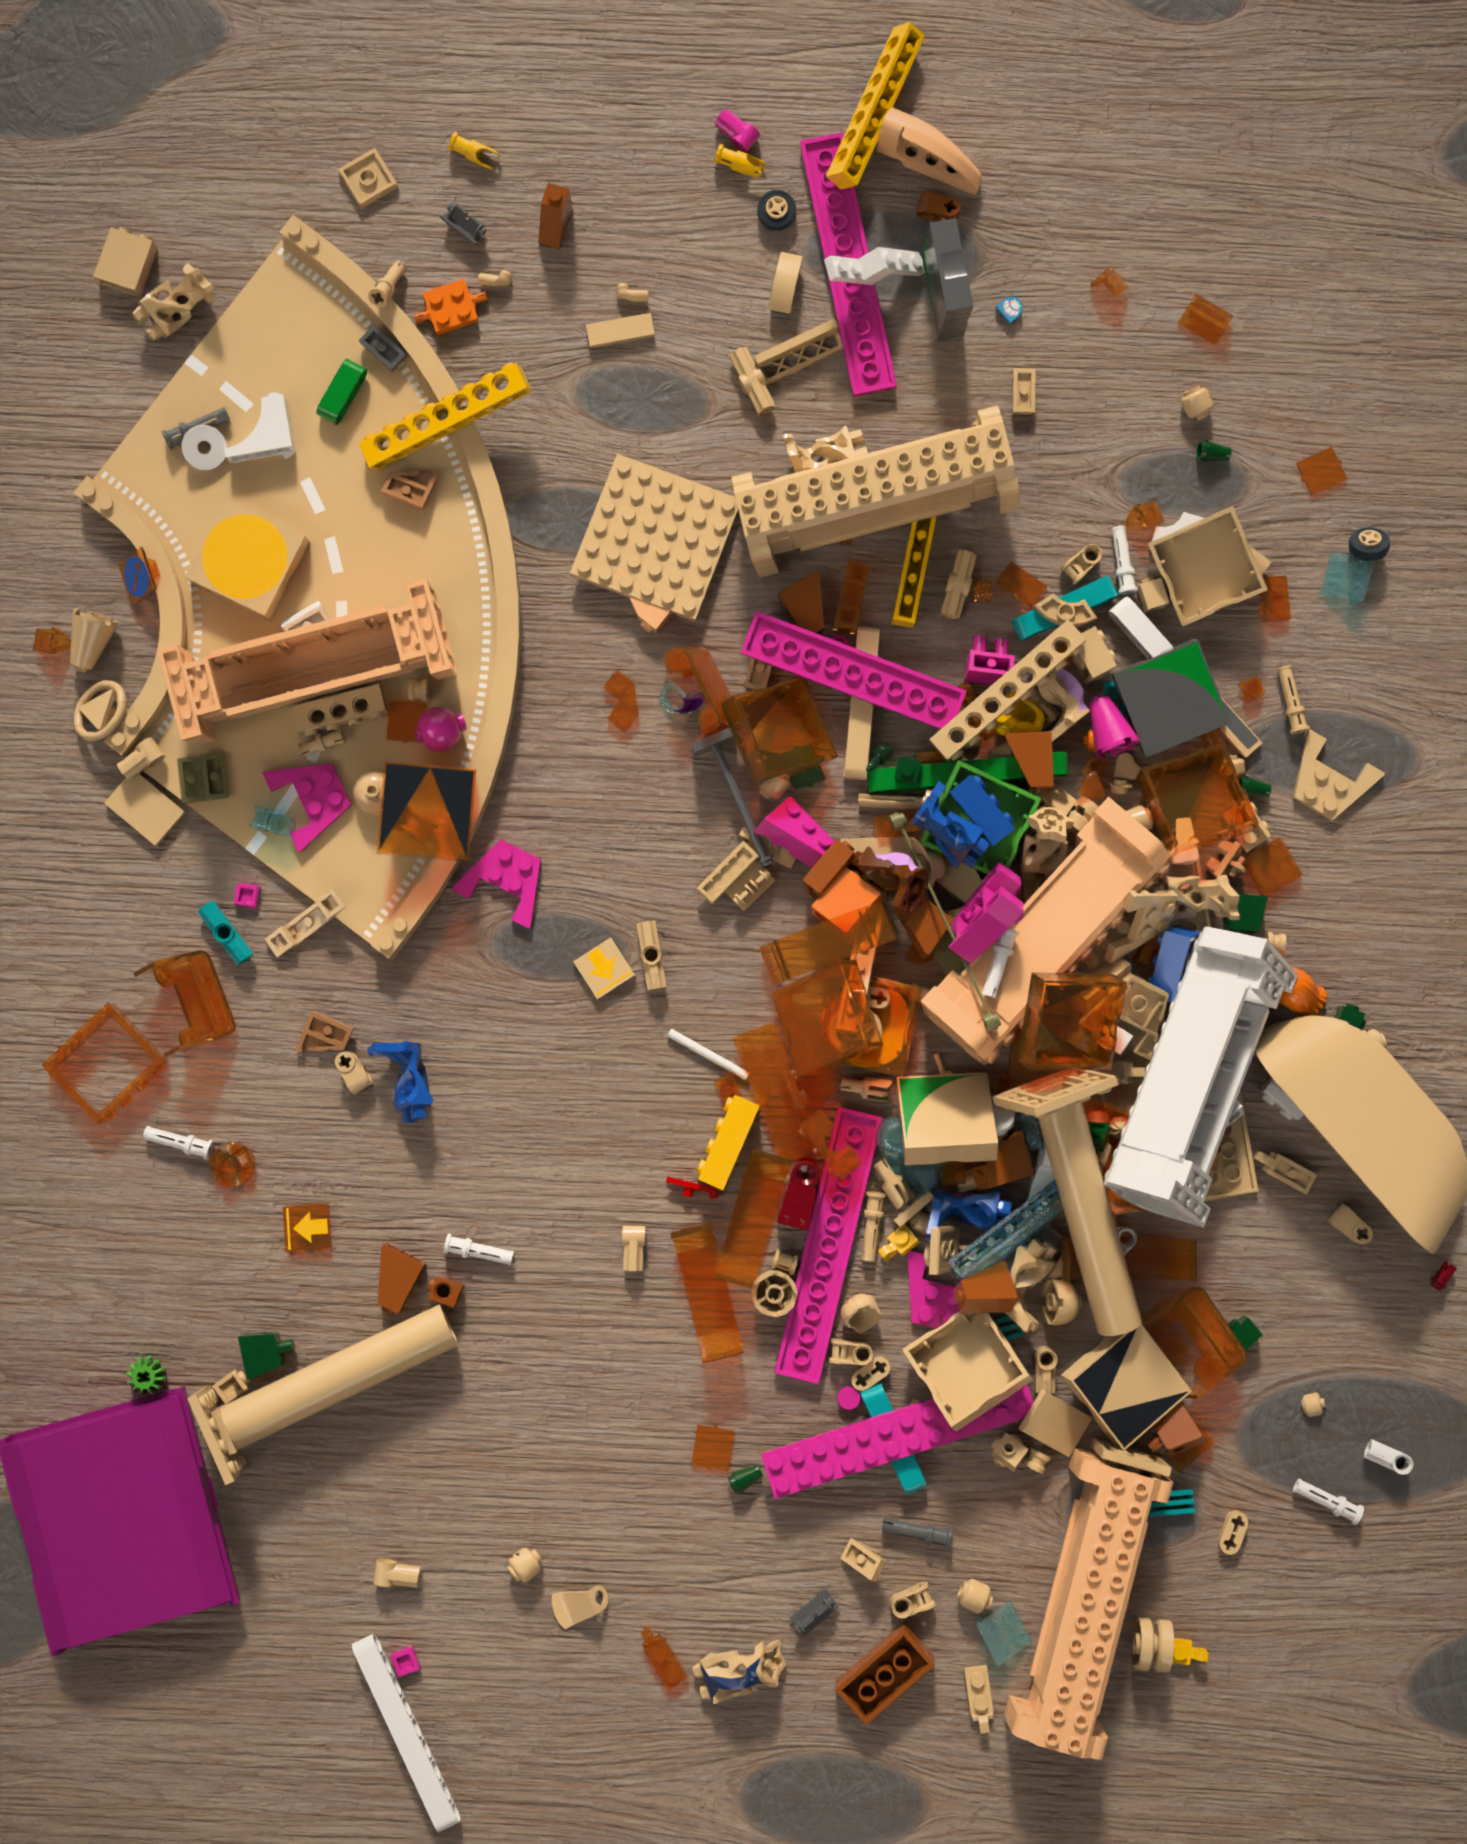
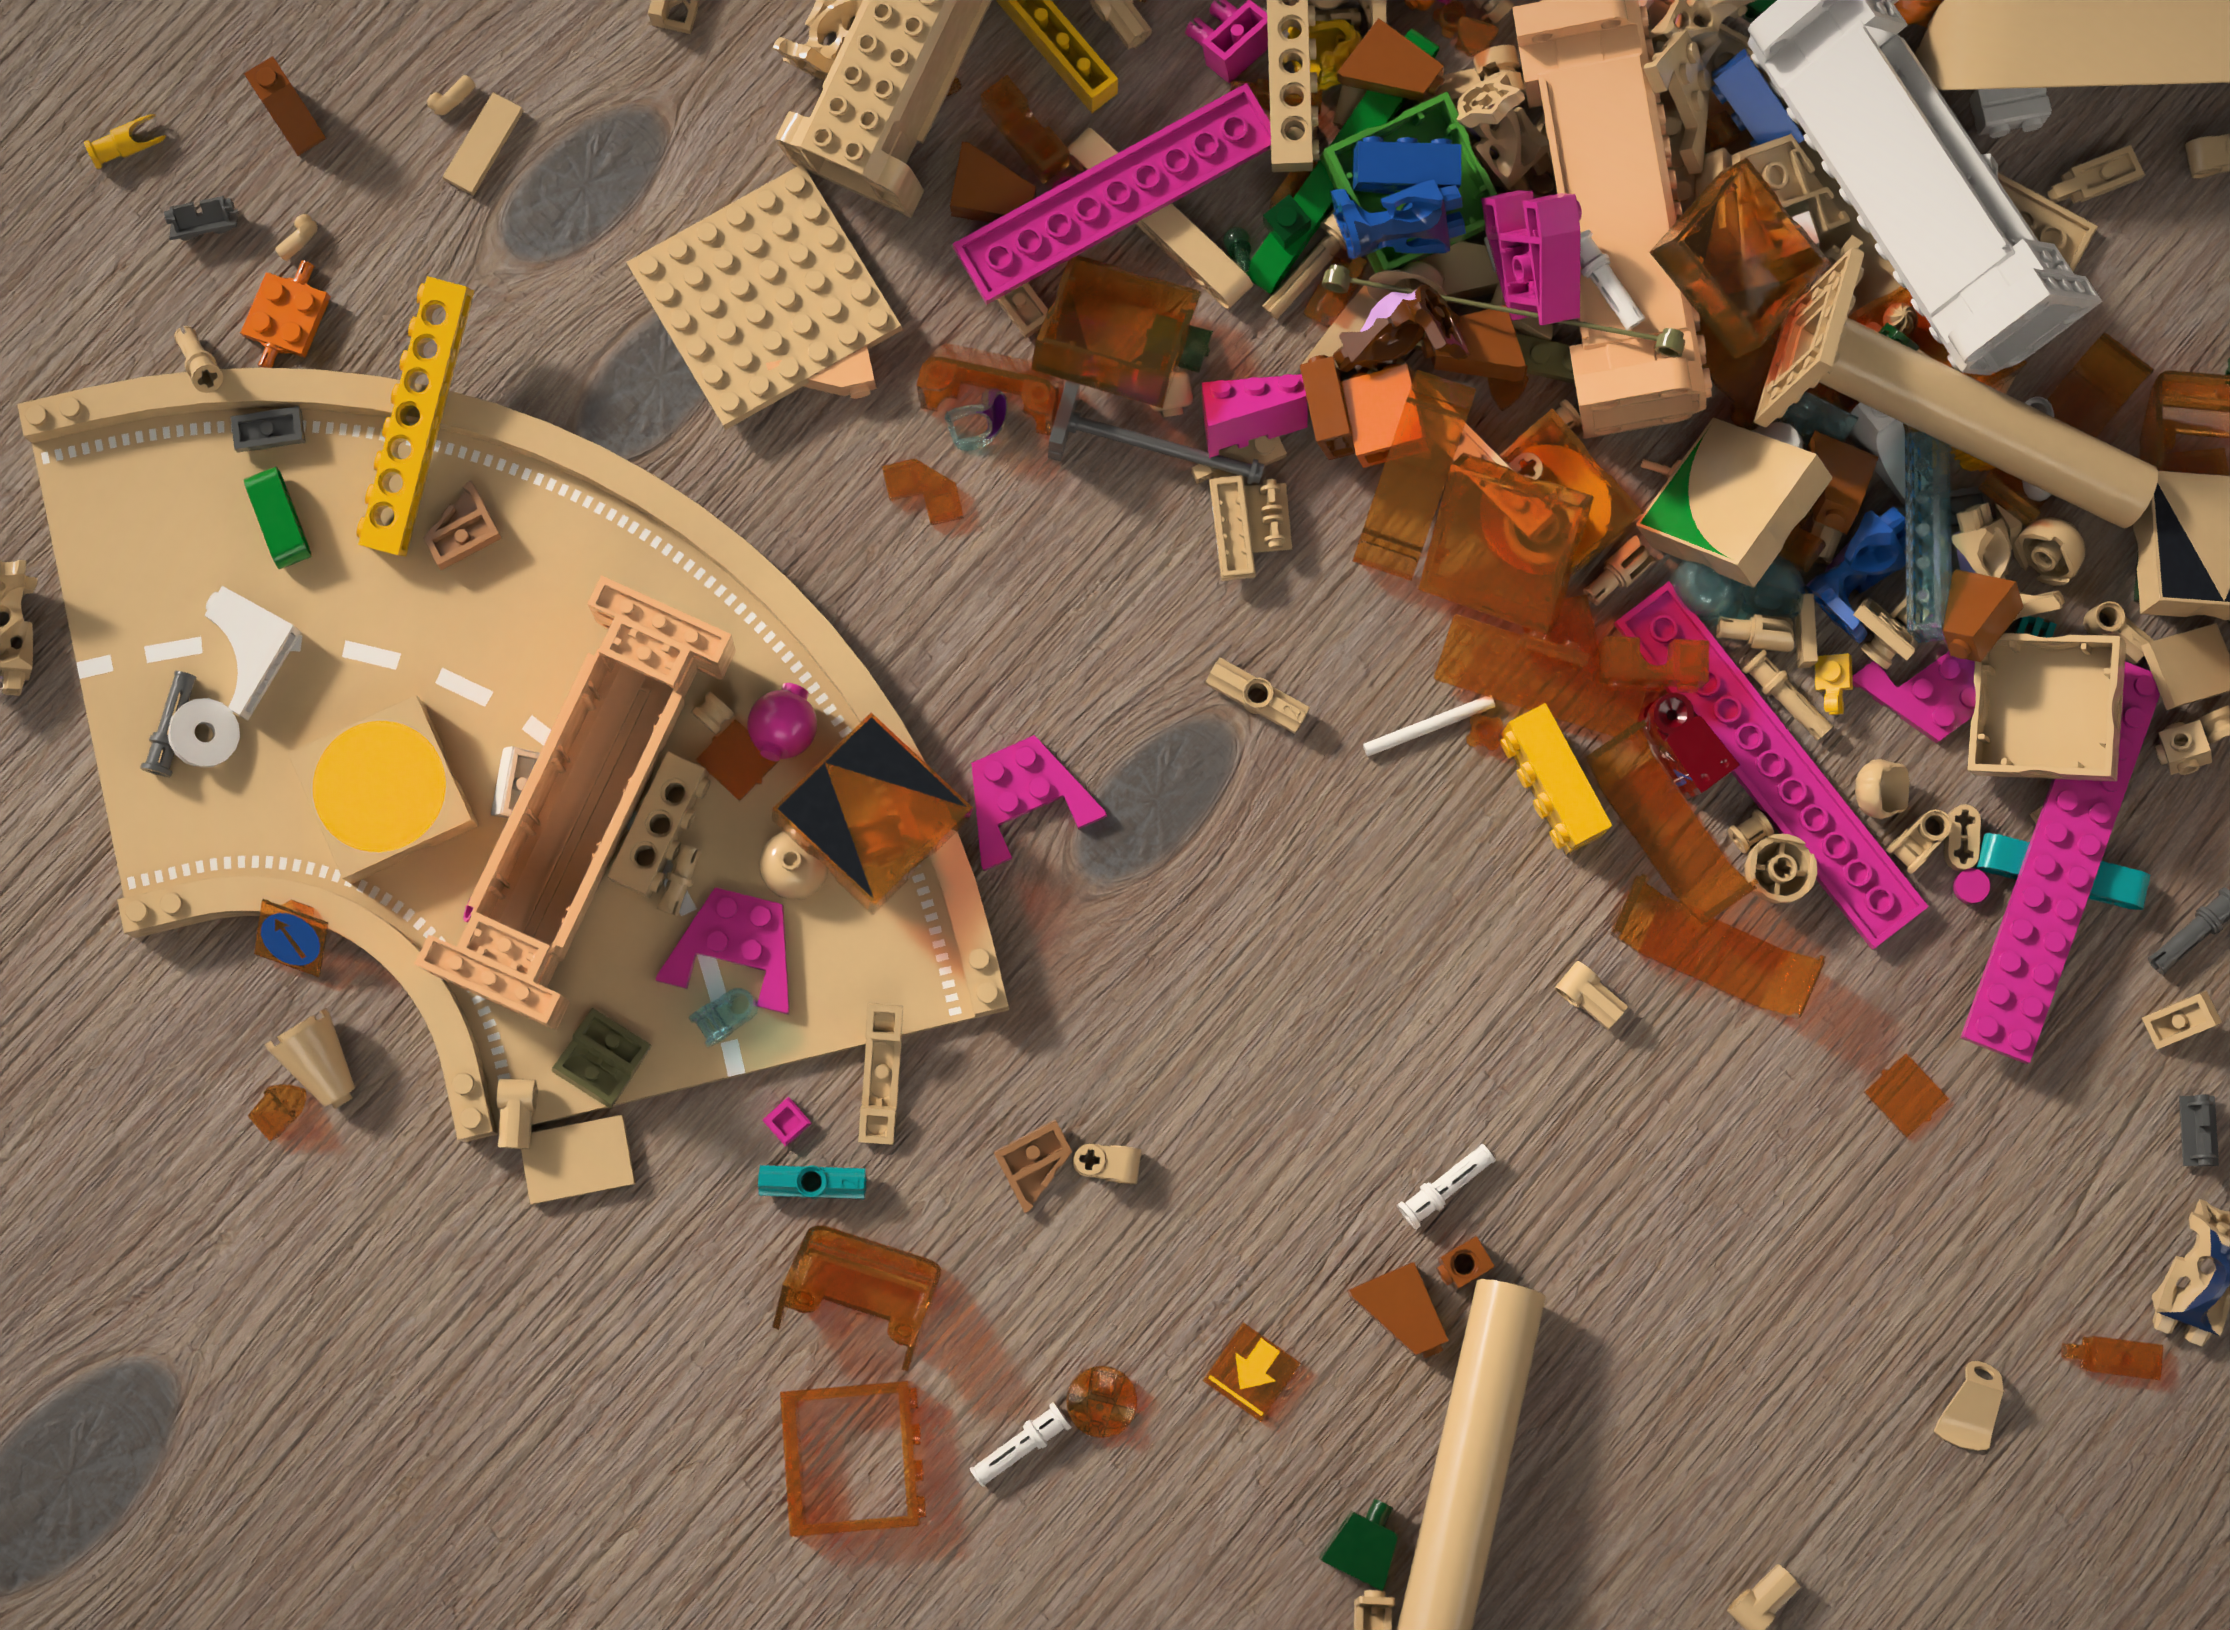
camera: 50 degrees left, 5 degrees down
tan piece [73,680,126,741] -> none
tan tile [338,148,398,209] -> none
blue hips [367,1041,433,1123] -> none
tan head [507,1548,542,1583] -> none
tan tile [573,937,635,1000] -> none
red piece [666,1176,719,1199] -> none
dark green cone [727,1464,763,1494] -> none
tan piece [729,347,775,415] -> none
tan piece [909,1211,930,1235] -> none

